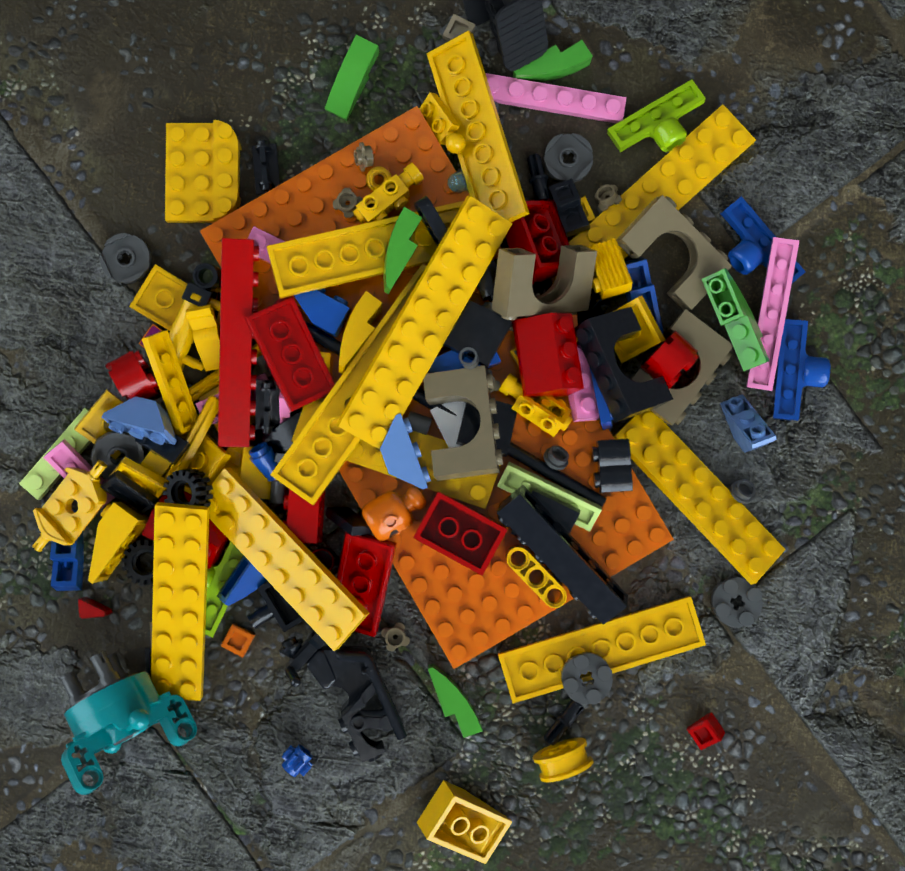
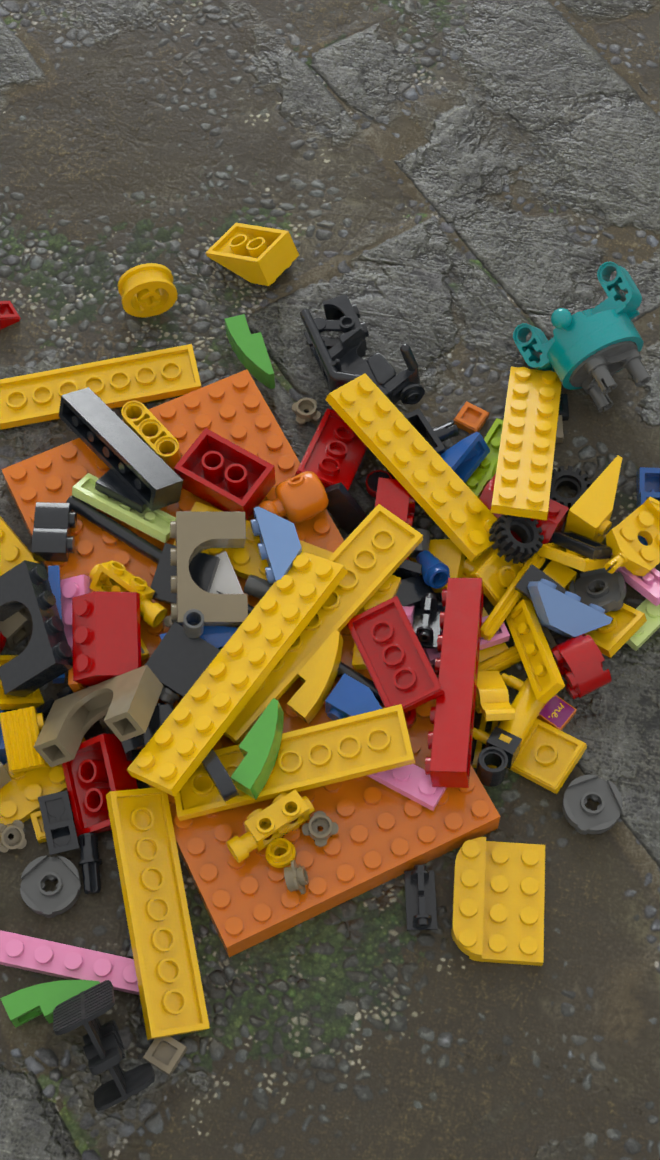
camera: 175 degrees left, 25 degrees down
red slope [78,597,112,619] -> none
blue gear [281,744,313,777] -> none
bright green slope [325,35,380,121] -> none
yellow plate [419,92,465,154] -> none
clear light blue hinge [448,170,468,193] -> none
dark grey plate [543,446,569,470] -> none
black axle [544,699,585,746] -> none
dark grey plate [561,652,613,705] -> none

